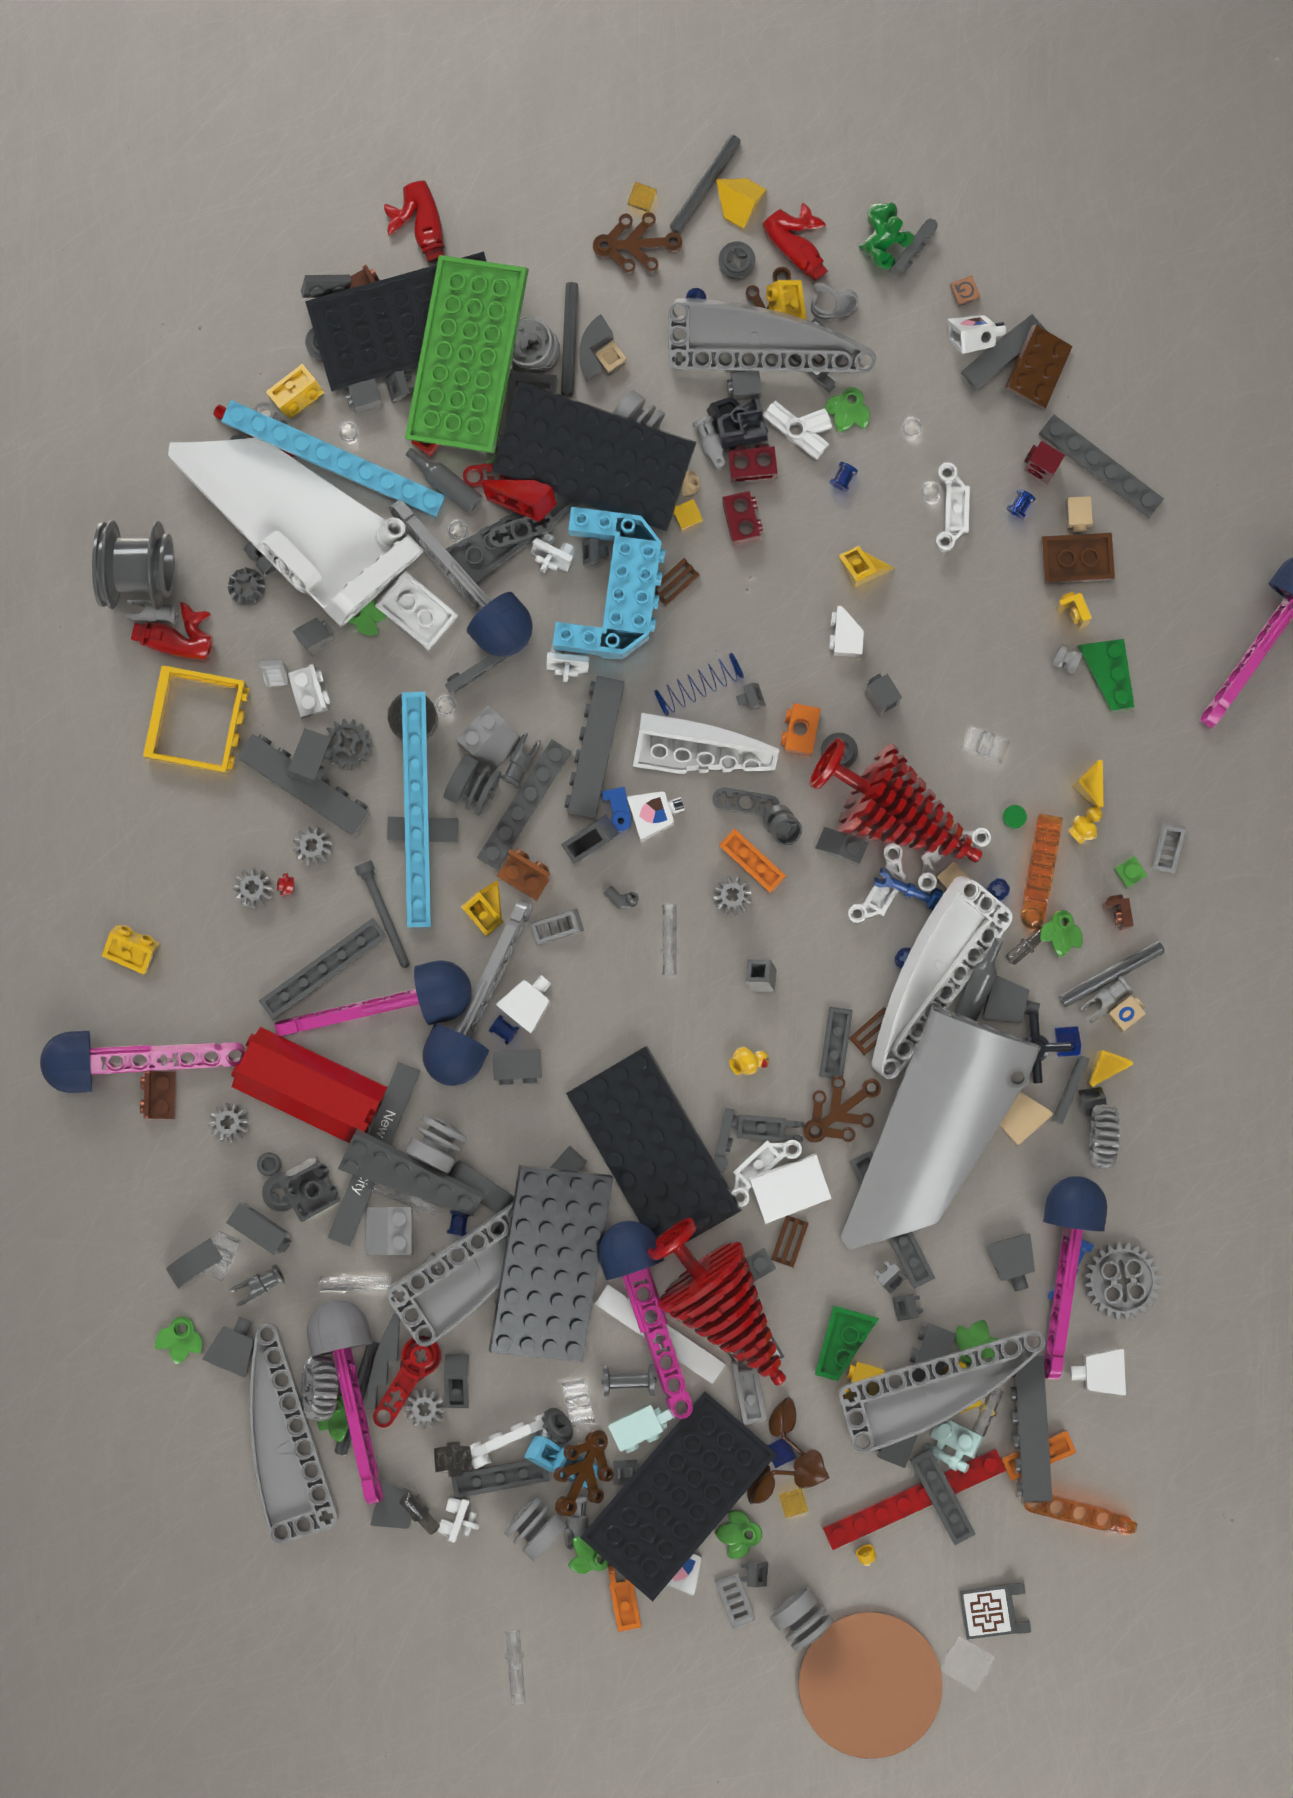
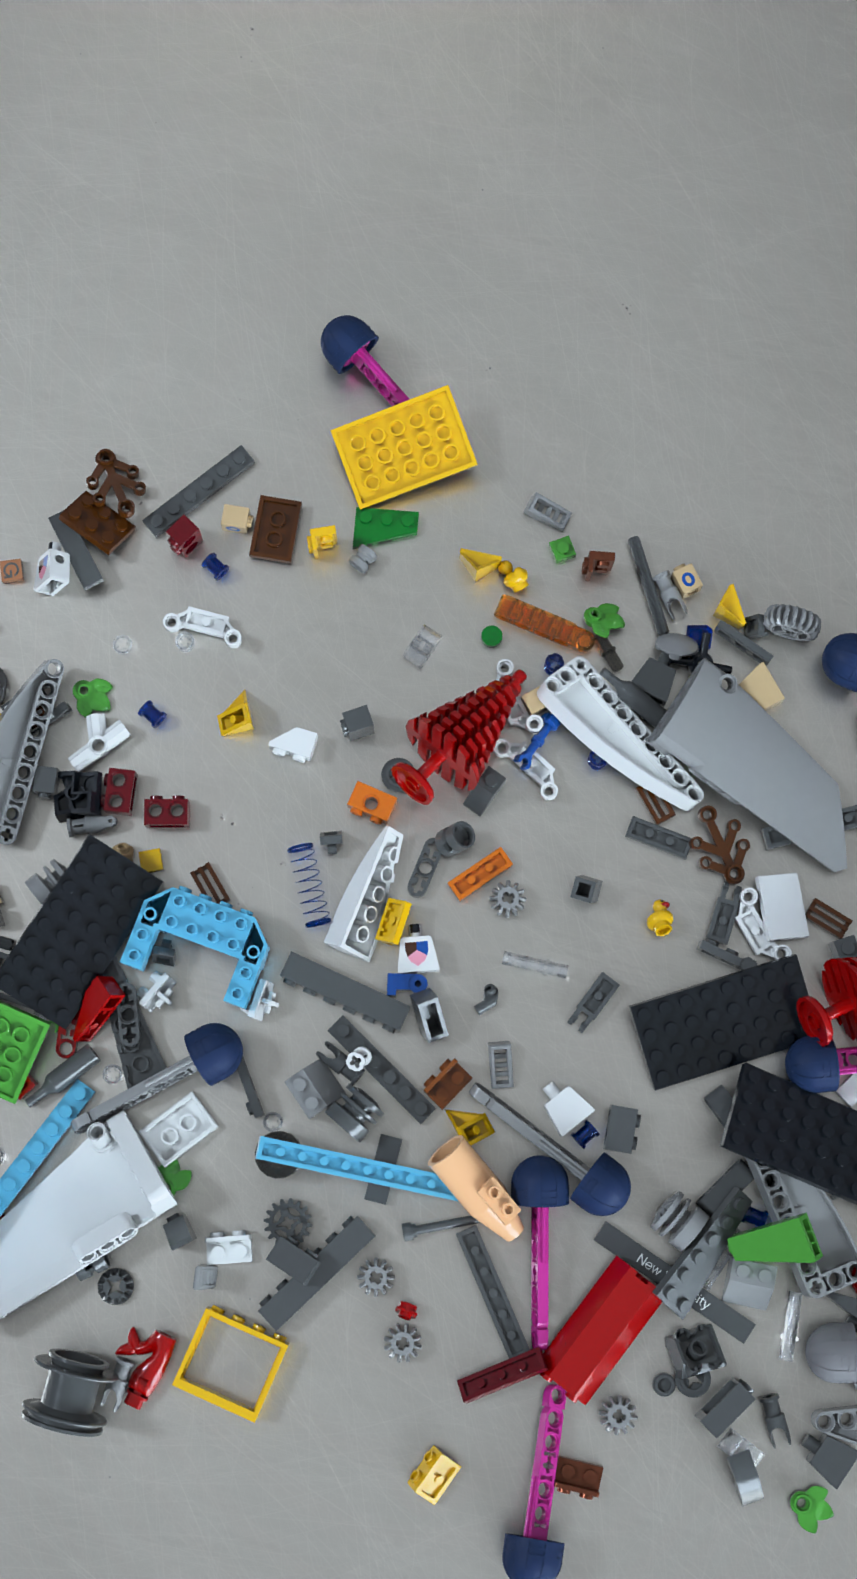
camera: 80 degrees left, 5 degrees down
none -> reddish brown plant [86,449,146,518]
none -> yellow plate [330,385,478,510]
none -> white bush [346,1046,372,1071]
none -> yellow bracket [375,898,412,945]
none -> light nougat piece [428,1135,524,1242]
none -> dark red plate [457,1347,548,1404]
none -> dark grey hinge [567,972,620,1033]
none -> light grey dish [655,633,698,660]
none -> bright green slope [727,1212,823,1263]

